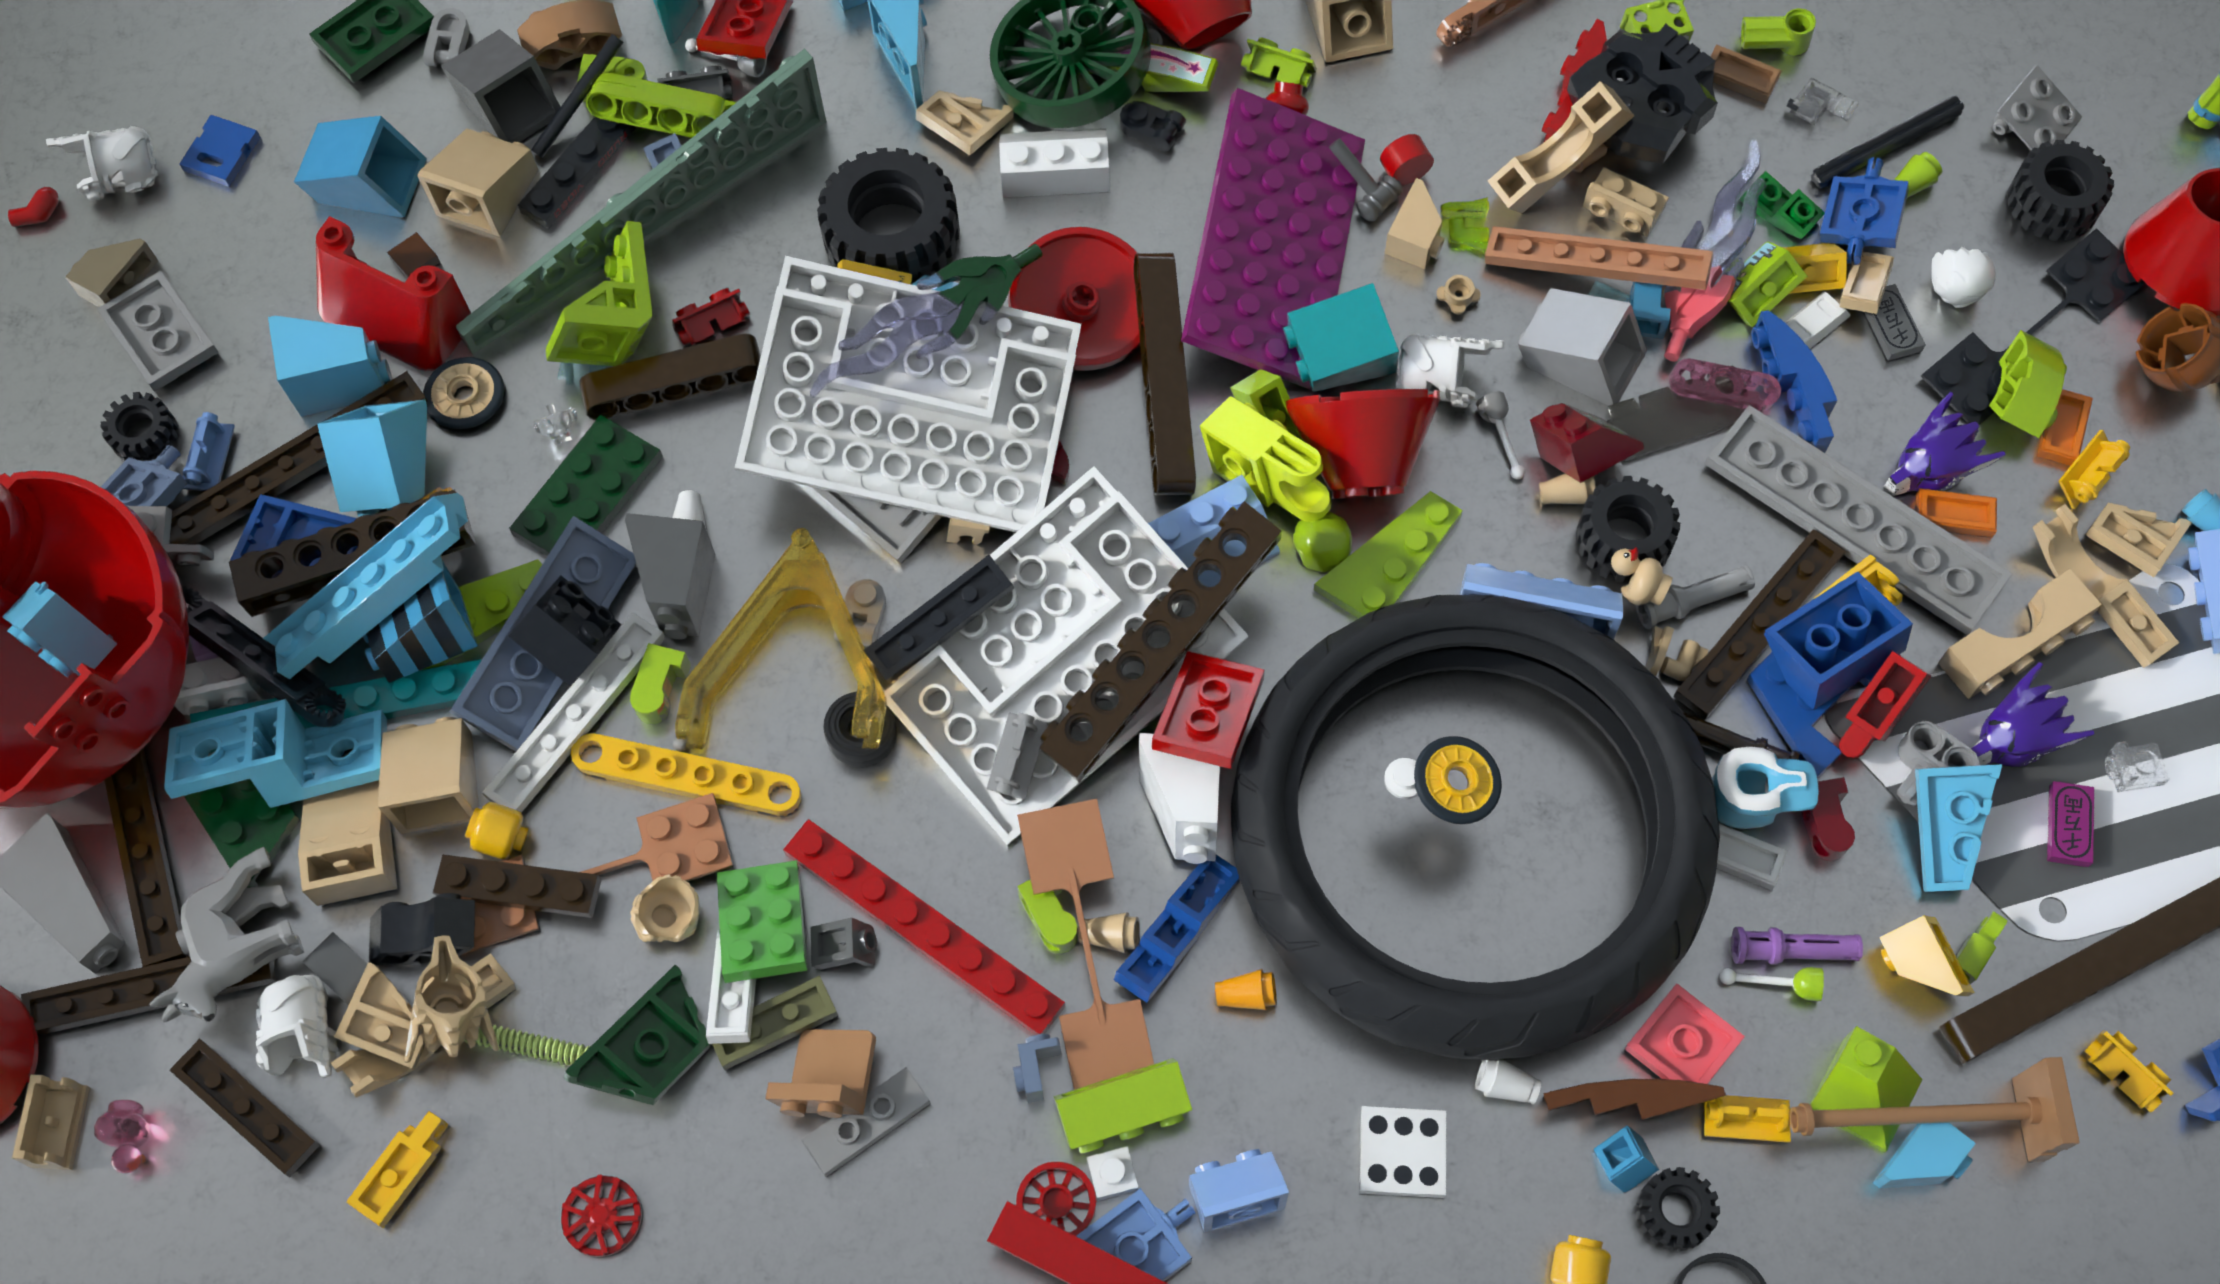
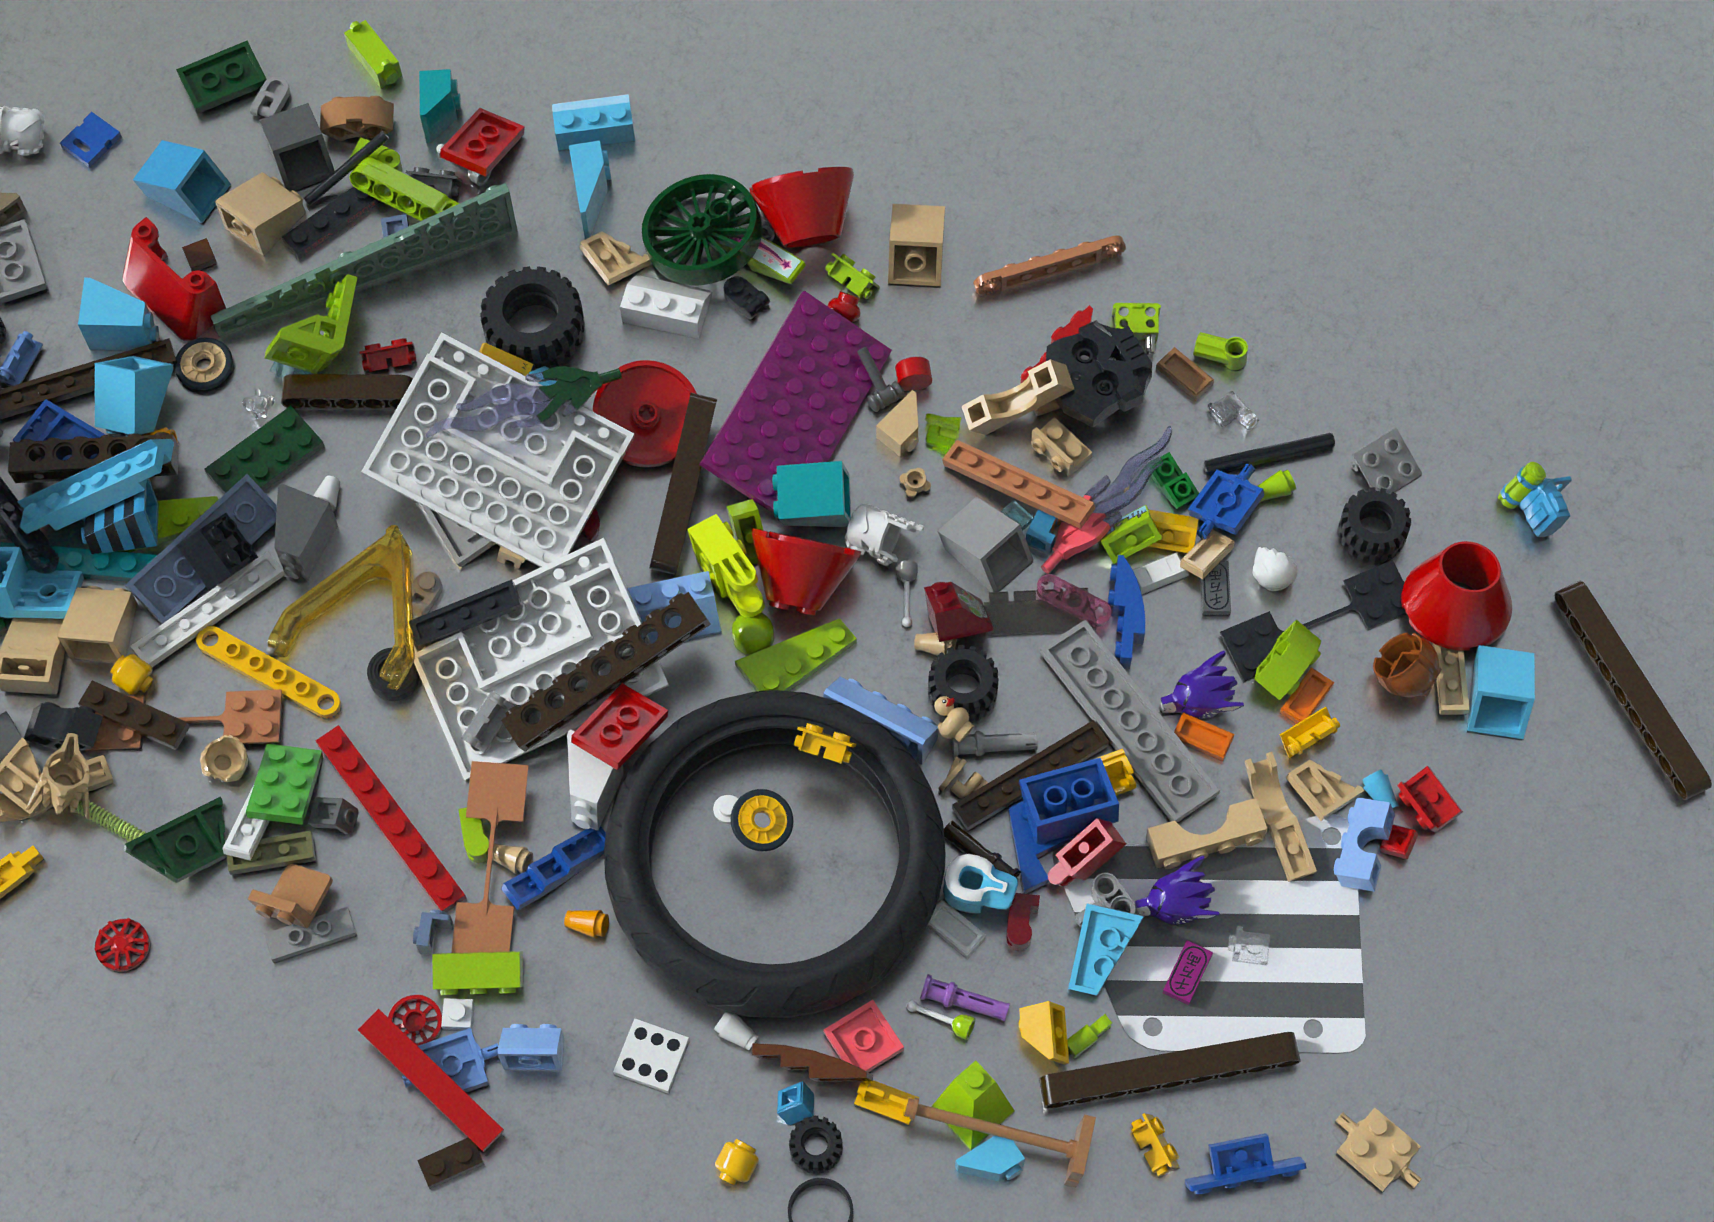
camera: 15 degrees right, 0 degrees up
lime leg [630,643,691,724] -> none
none -> yellow hinge [794,723,856,764]

